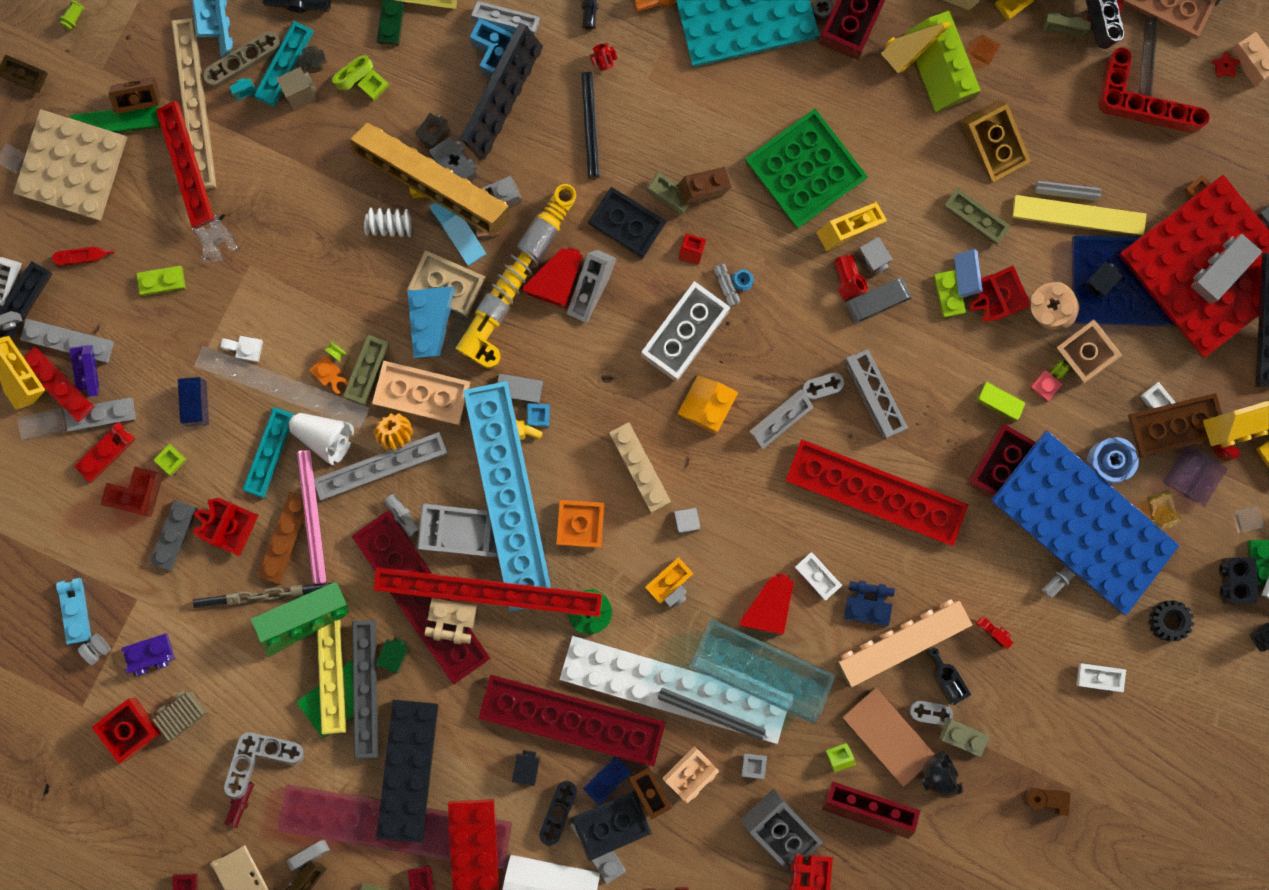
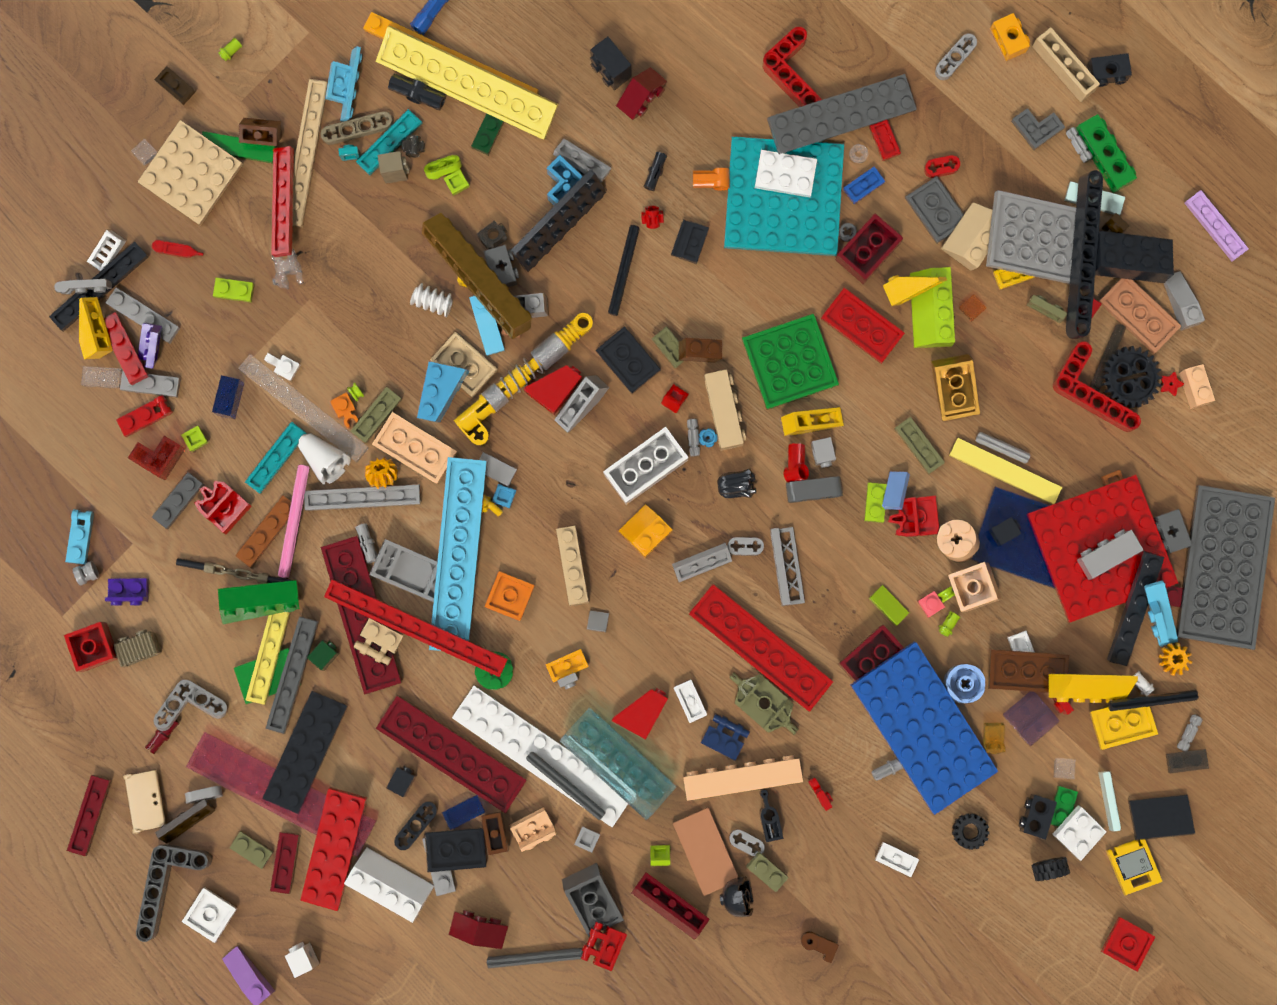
camera: 25 degrees right, 0 degrees up
none -> black plate [671,219,709,264]
none -> tan brick [704,369,746,451]
none -> black piece [717,469,757,498]
none -> olive plate [729,672,799,735]
none -> red plate [821,288,905,364]
none -> lime pin [938,611,961,637]
none -> black gear [1100,346,1162,408]

